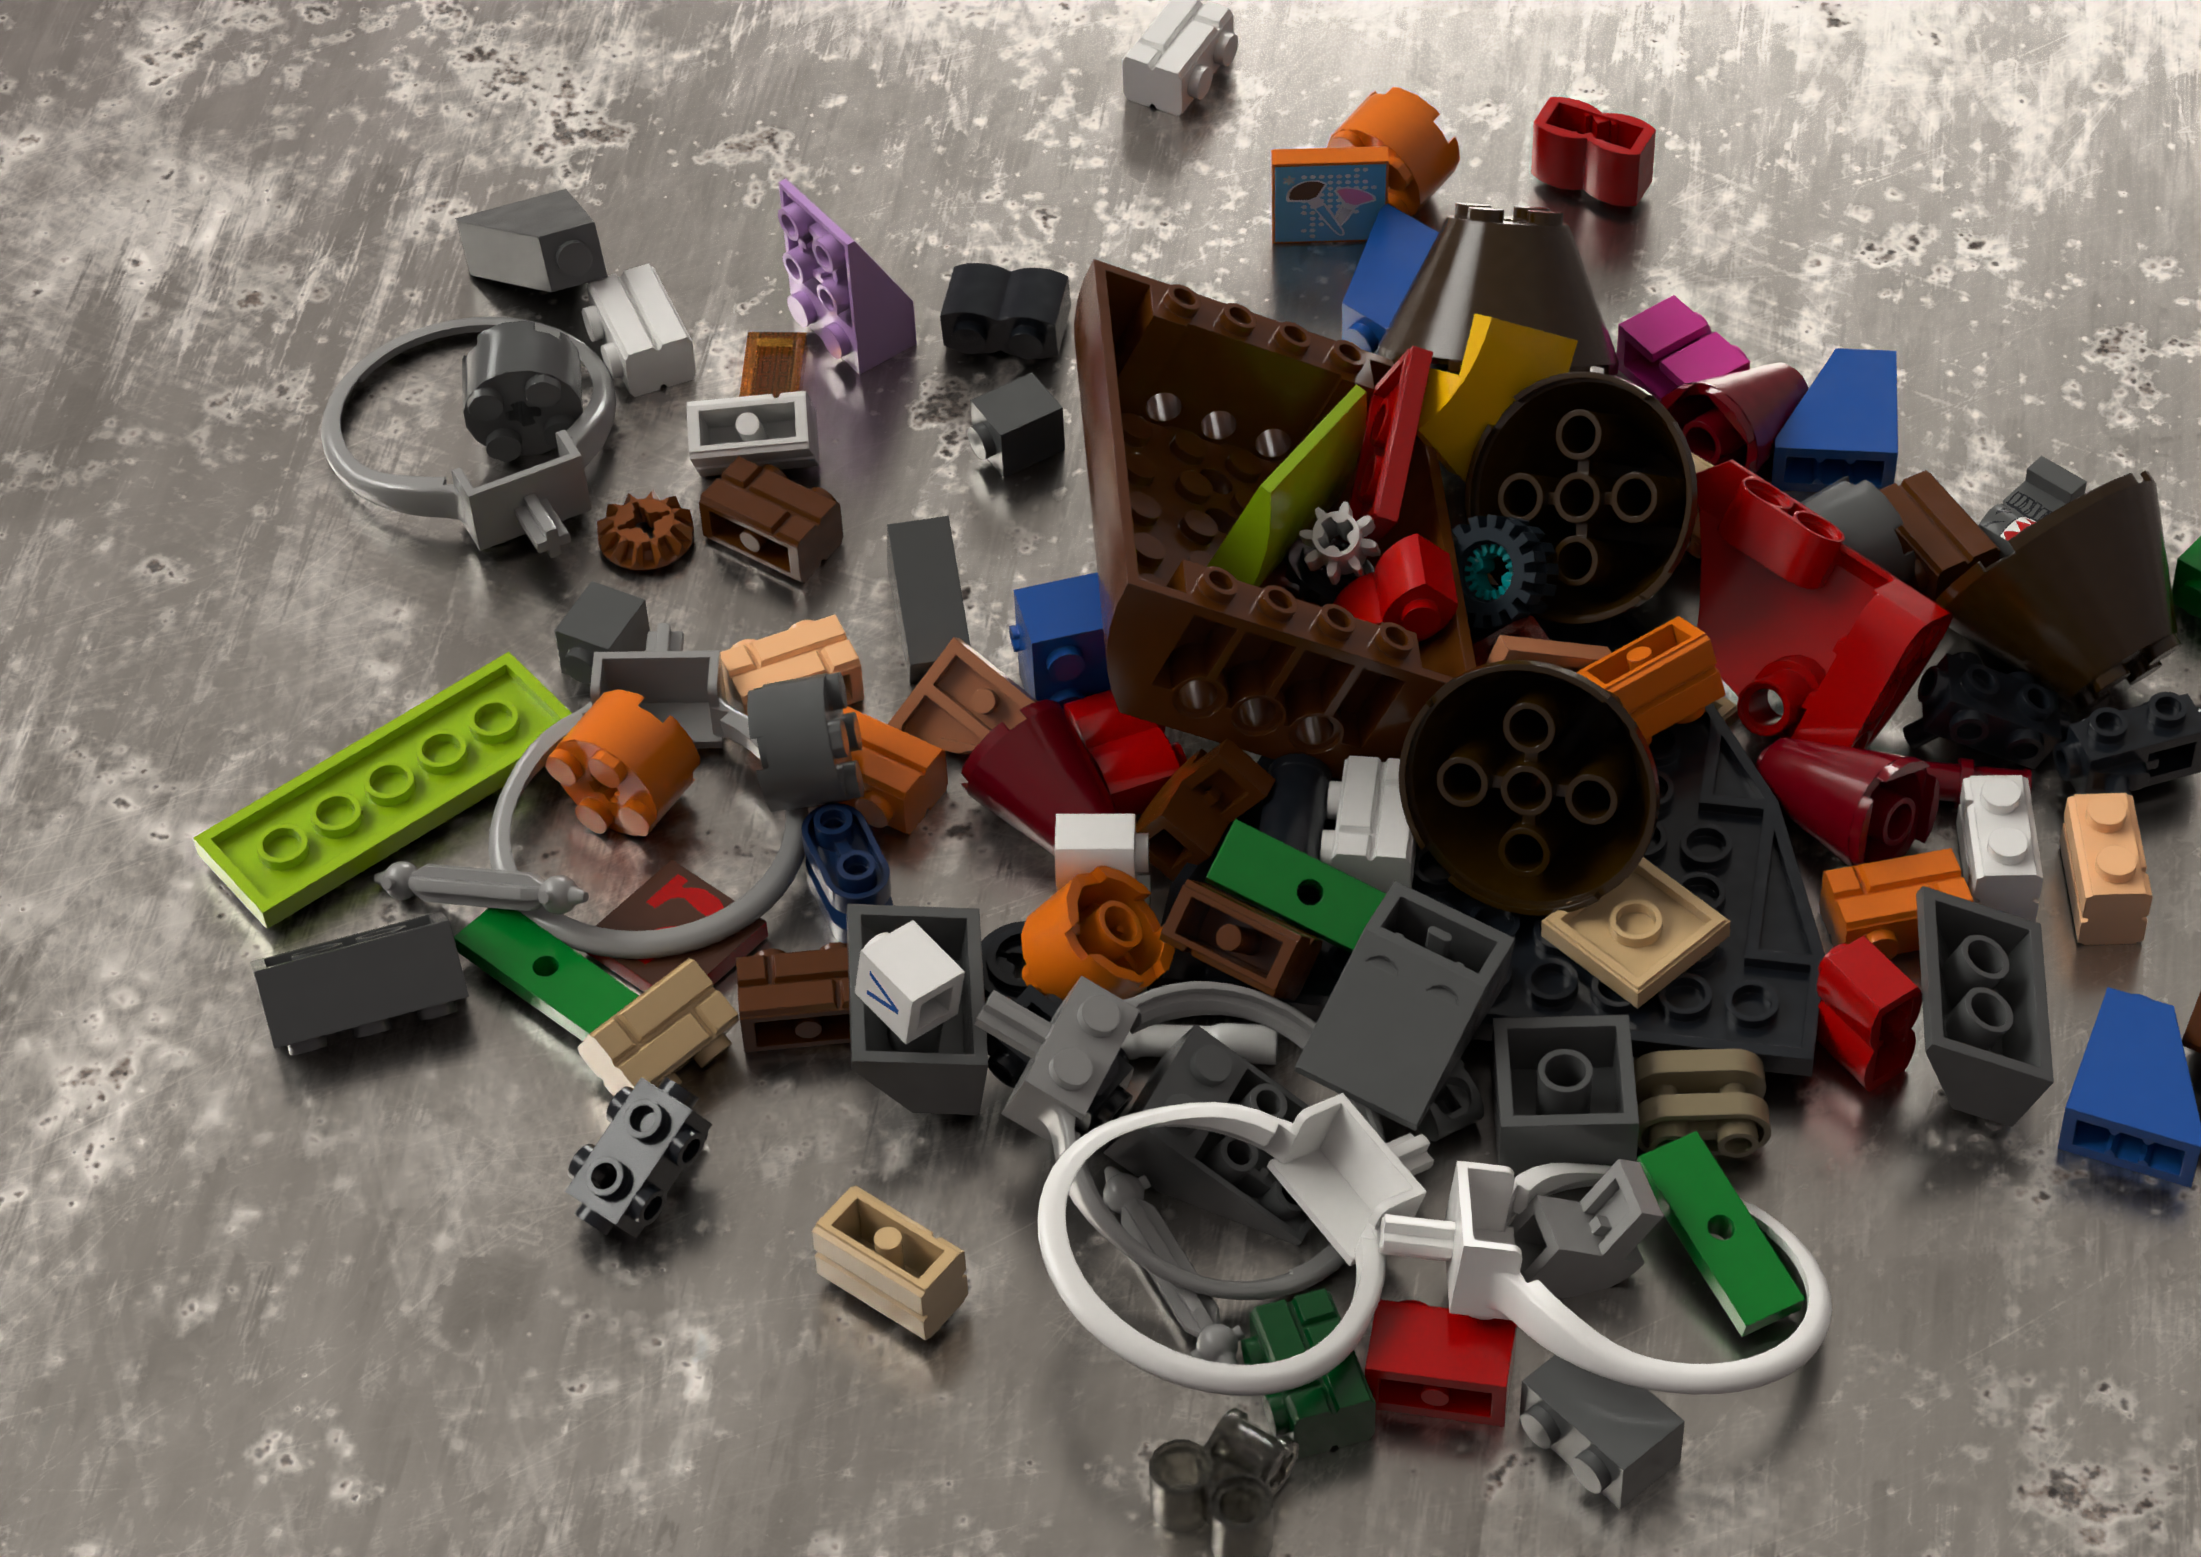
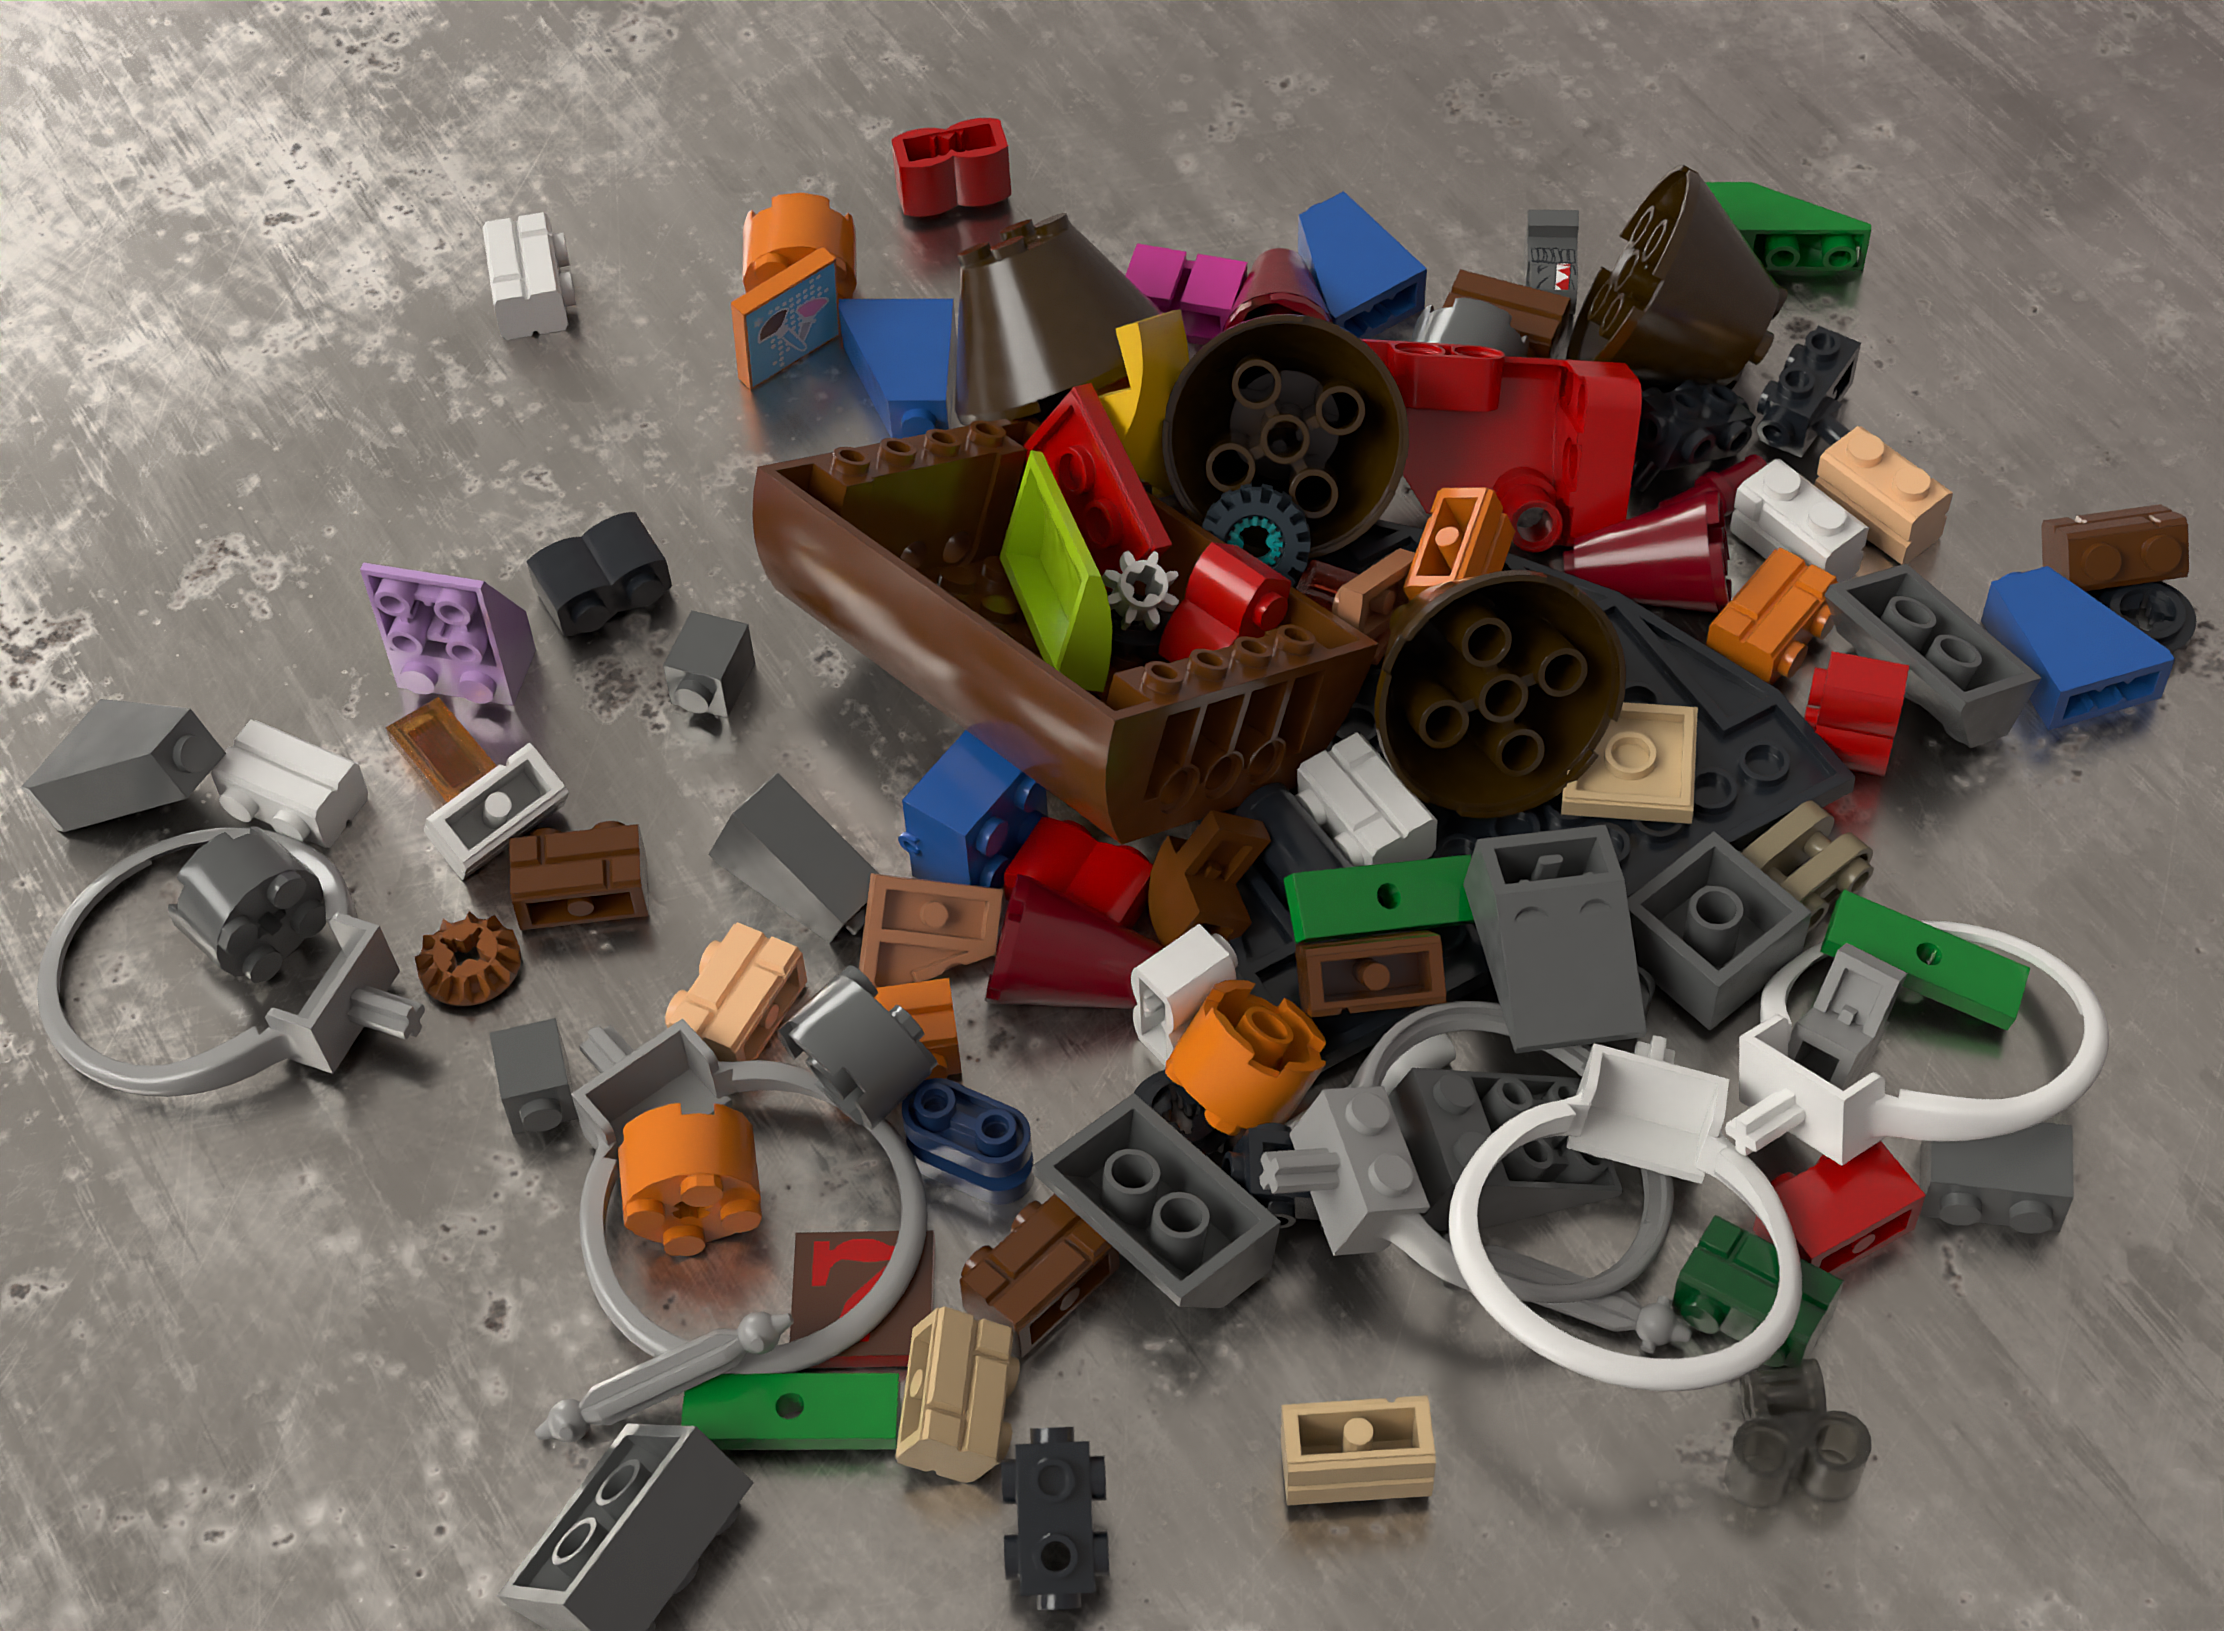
camera: 40 degrees left, 5 degrees up
lime plate [193,652,572,929] -> none
white brick [855,920,965,1044] -> none

